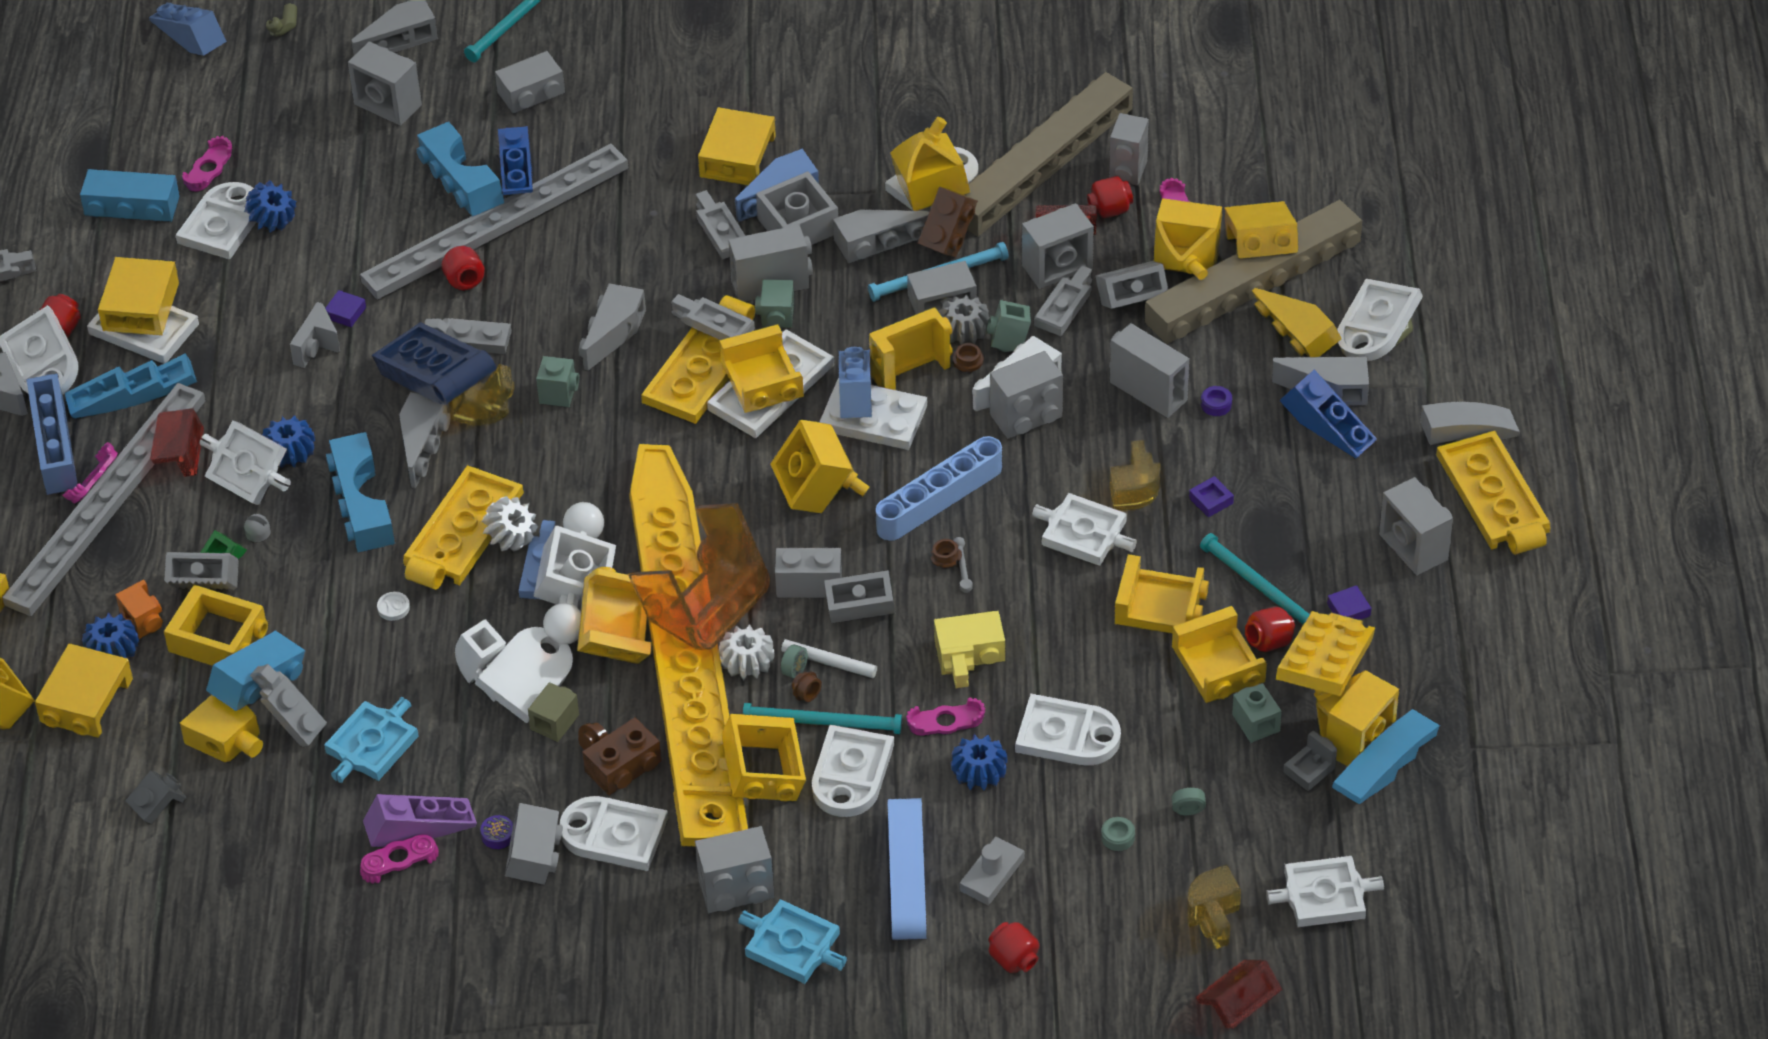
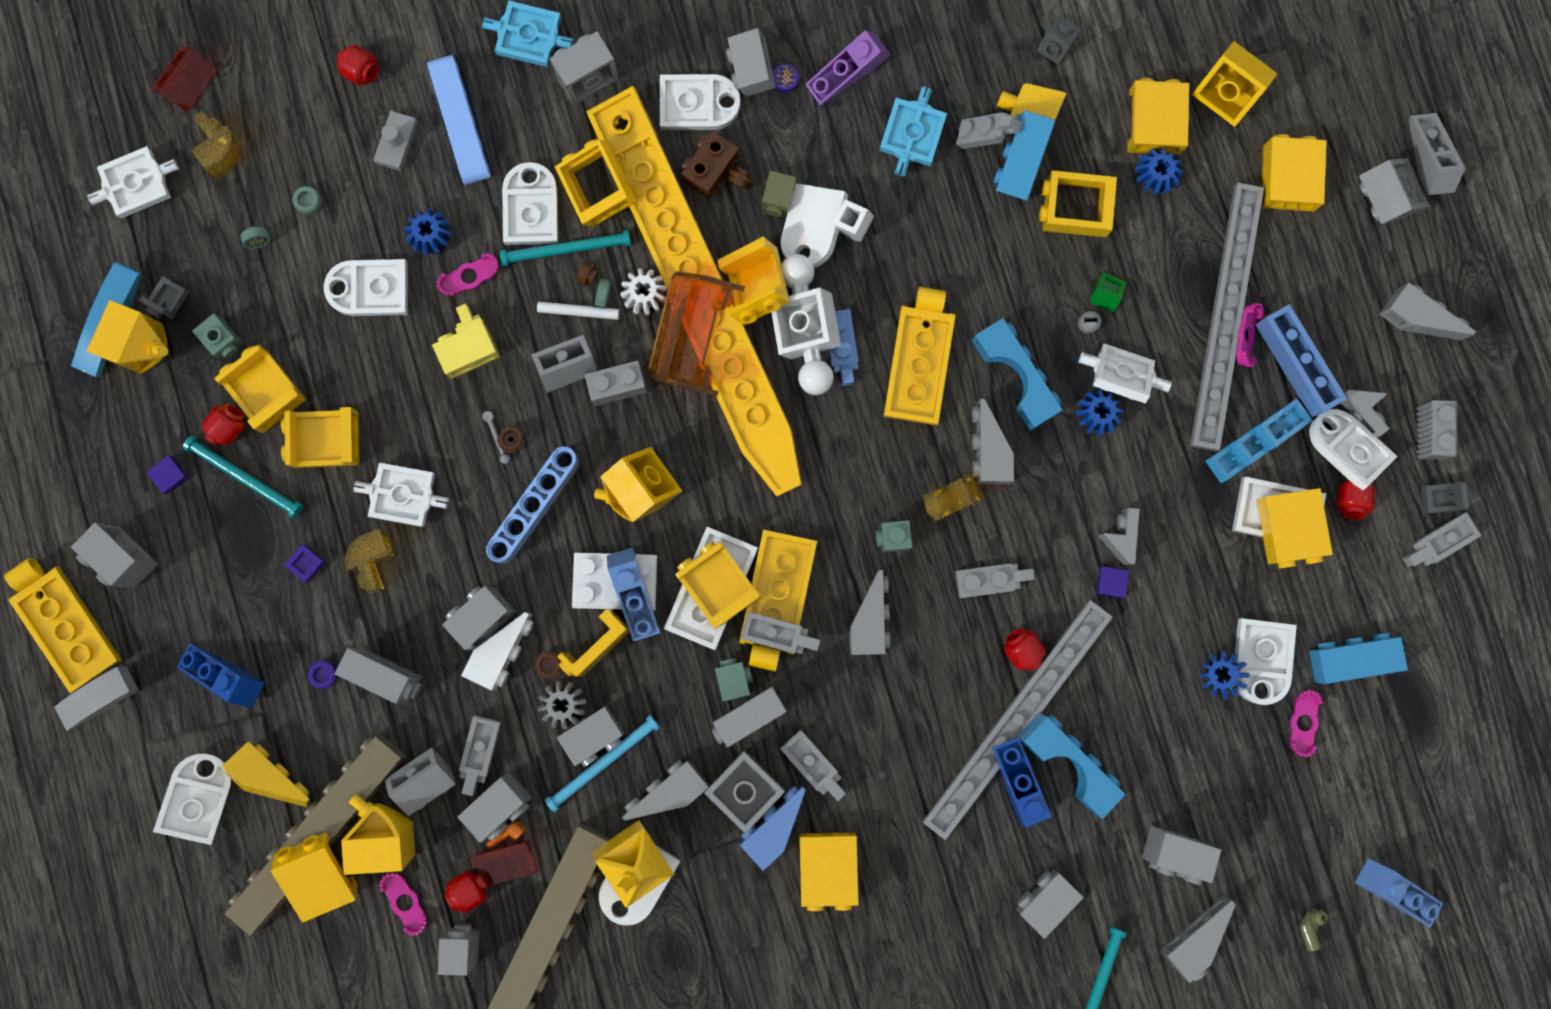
camera: 160 degrees right, 35 degrees up
orange brick [115,579,163,639] -> none
clear red panel [150,408,204,477] -> none
light grey brick [164,552,239,590] -> none
dark pink piece [360,834,439,883] -> none
dark blue hinge [372,322,497,405] -> none
white piece [377,592,410,621] -> none
white gear [482,496,538,552] -> none
reddish brown brick [918,187,978,257] -> none
sand green brick [986,300,1031,352] -> none
light grey slope [1272,357,1369,406] -> none
yellow hinge [1276,611,1375,696] -> none

